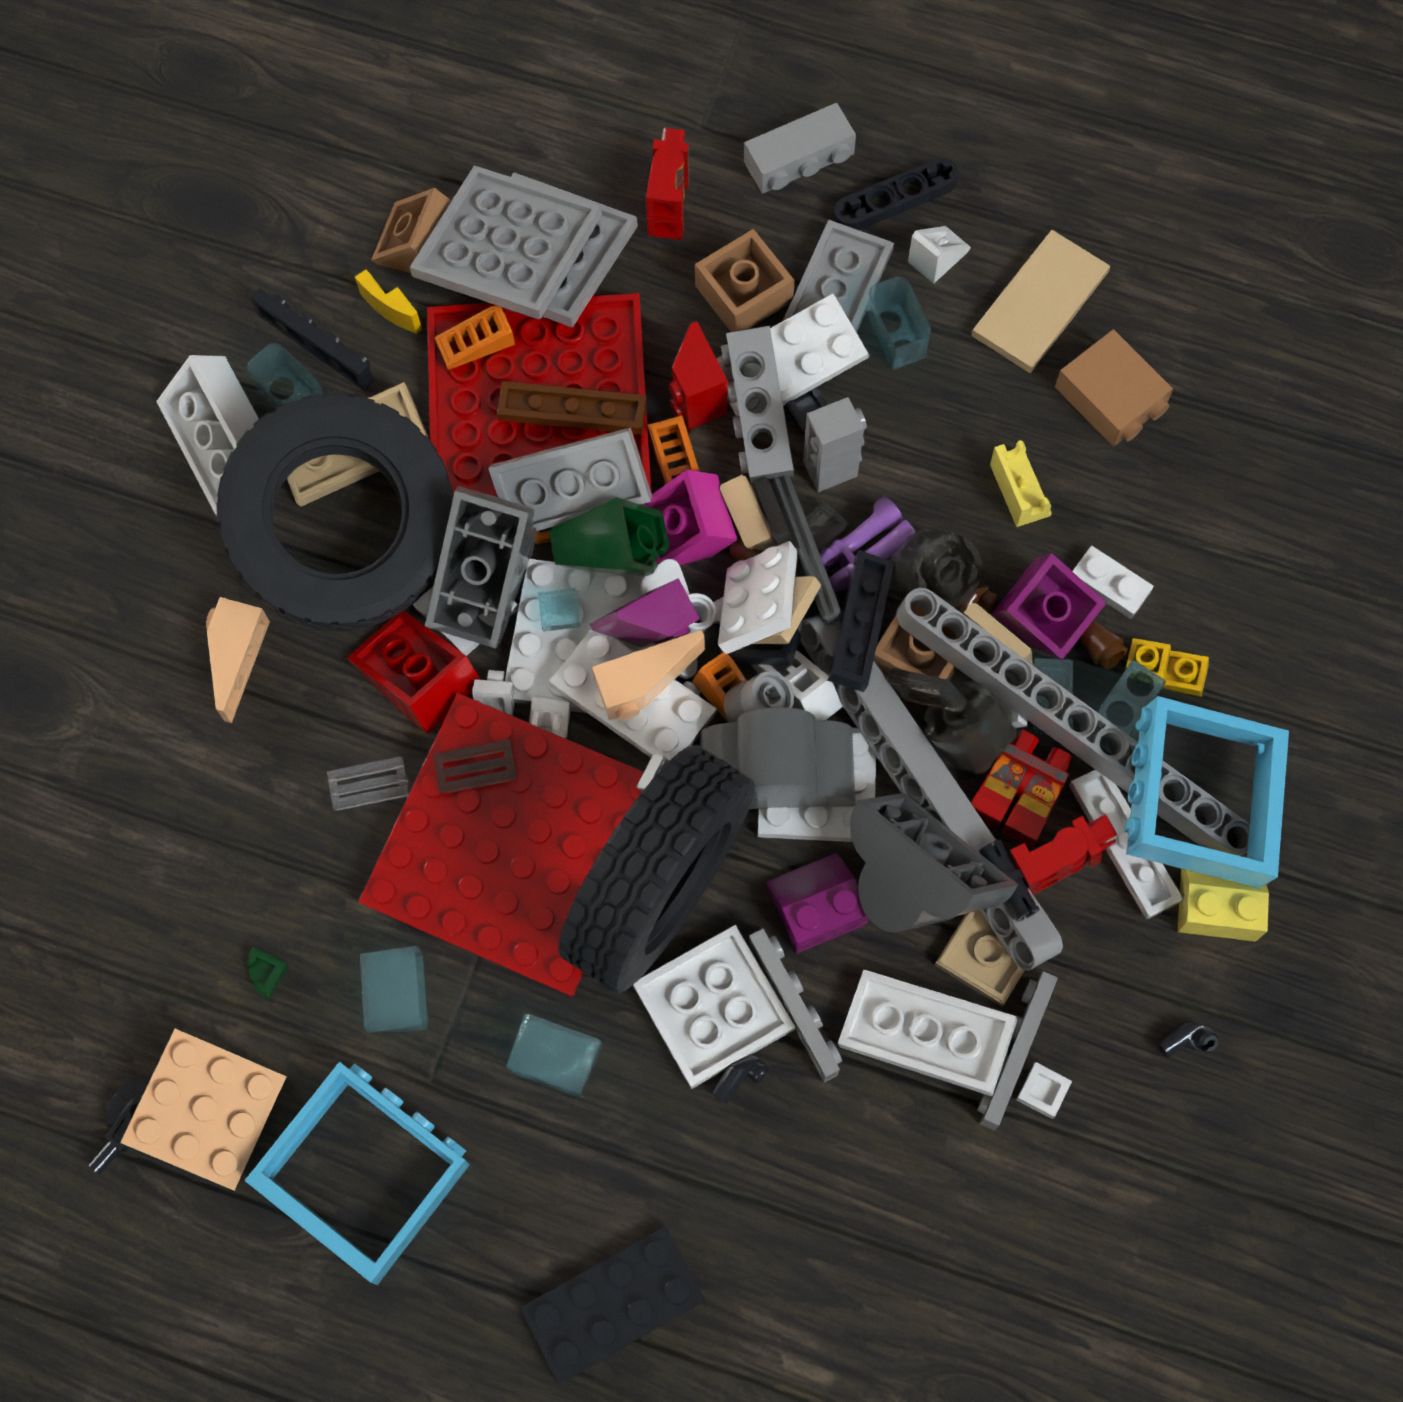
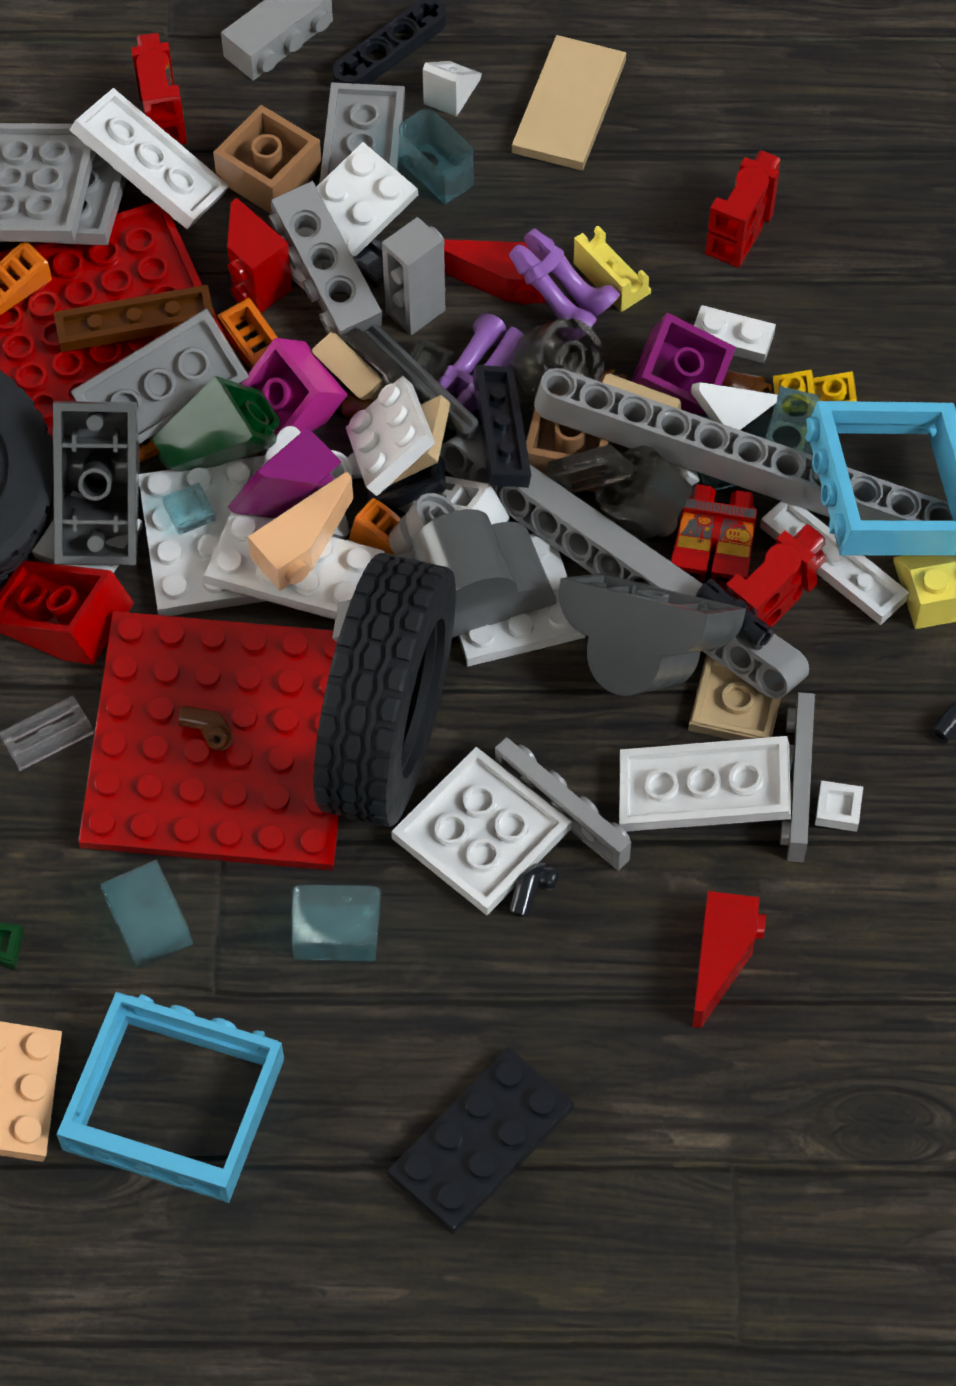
camera: 20 degrees left, 10 degrees down
clear smoke tile [433,739,517,794] -> none
white tile [473,670,514,716] -> none
white tile [529,695,572,739] -> none
magenta slope [766,853,869,954] -> none
medium nougat brick [1055,329,1173,447] -> none
none -> white plate [70,88,229,229]
none -> reddish brown arm [179,705,233,751]
none -> red slope [444,239,545,304]
none -> medium lavender piece [509,228,620,343]
none -> white slope [691,382,778,430]
none -> red slope [692,891,766,1028]
none -> red hips [705,151,781,268]

